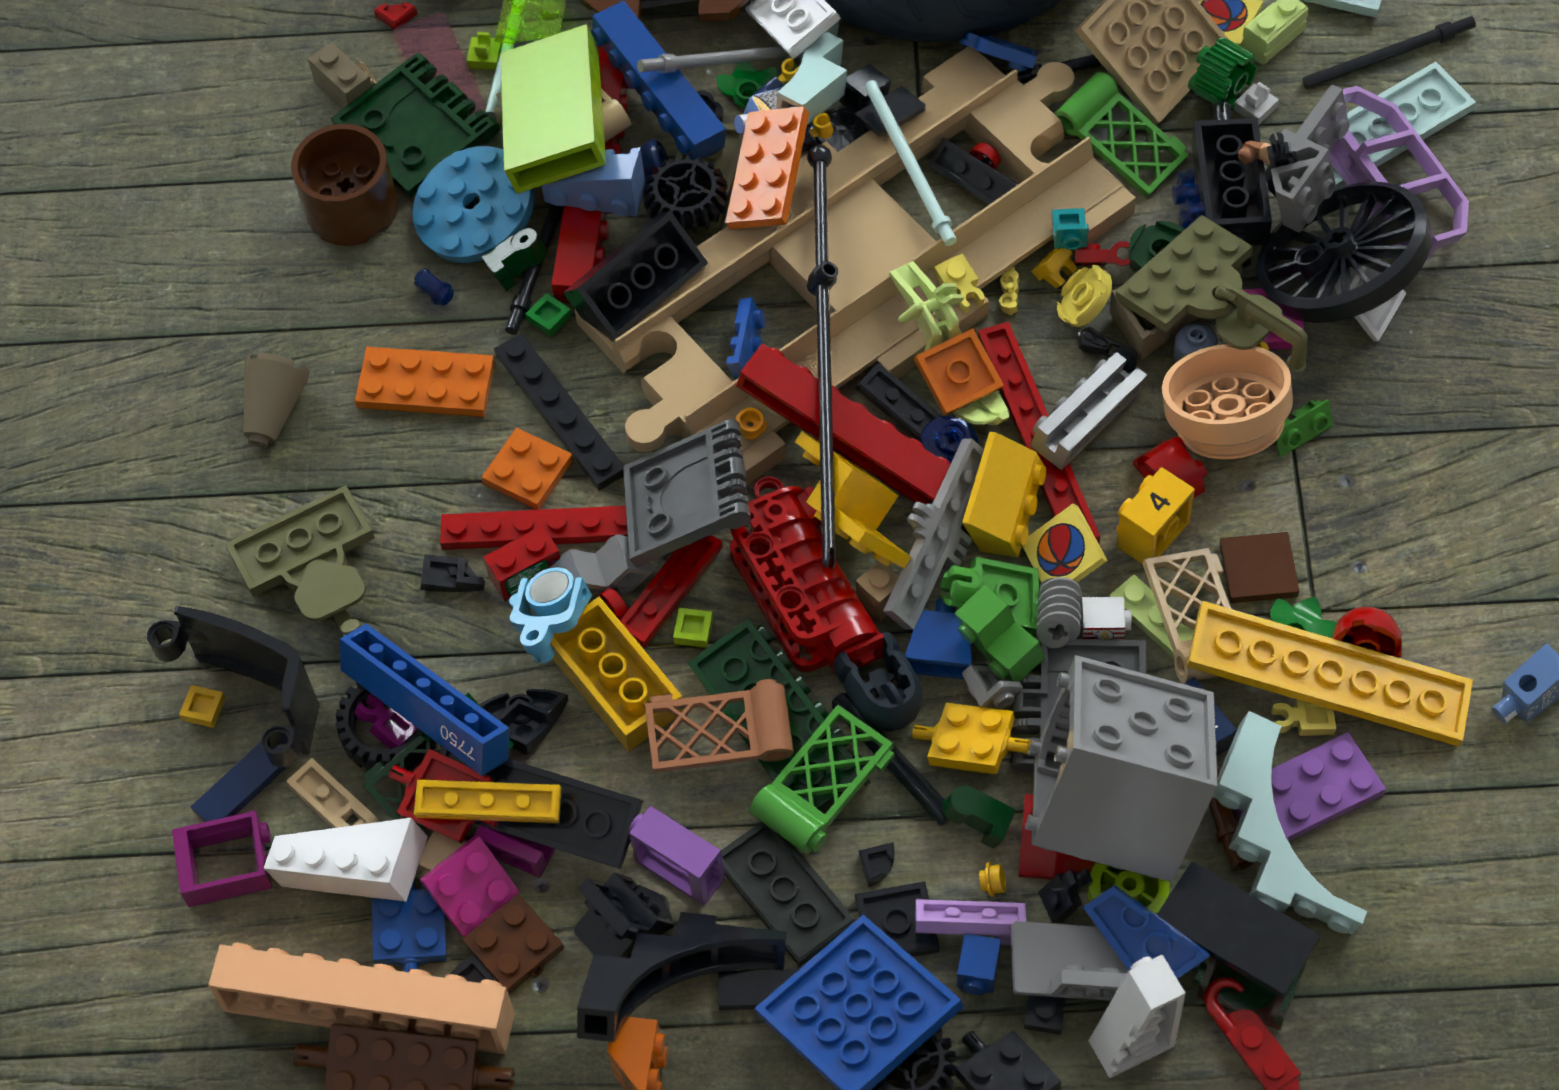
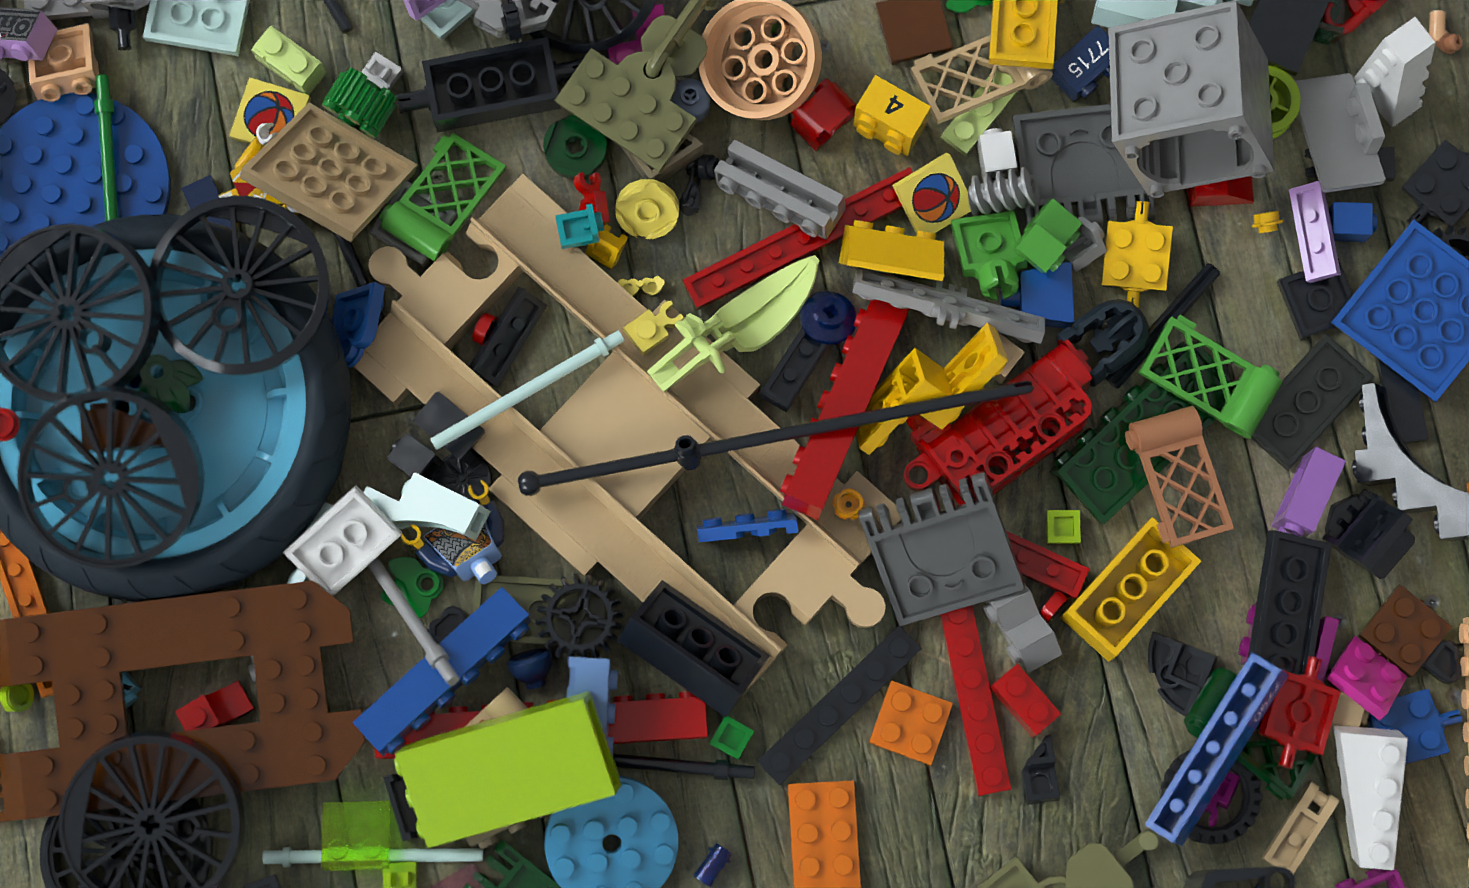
camera: 105 degrees left, 20 degrees up
yellow tile [414,780,561,823] -> none
dark green leg [481,228,547,291] -> none
medium azure piece [509,567,592,664] -> none
plate [725,106,809,229] -> none
black tile [859,842,895,887] -> none
orange plate [913,328,1004,417] -> none
dark green leg [942,785,1016,848] -> none
black plate [1038,868,1093,923] -> none
blue wing [1083,884,1210,979] -> none
clear blue plate [1172,166,1205,229] -> none
nougat arm [1238,141,1271,166] -> none

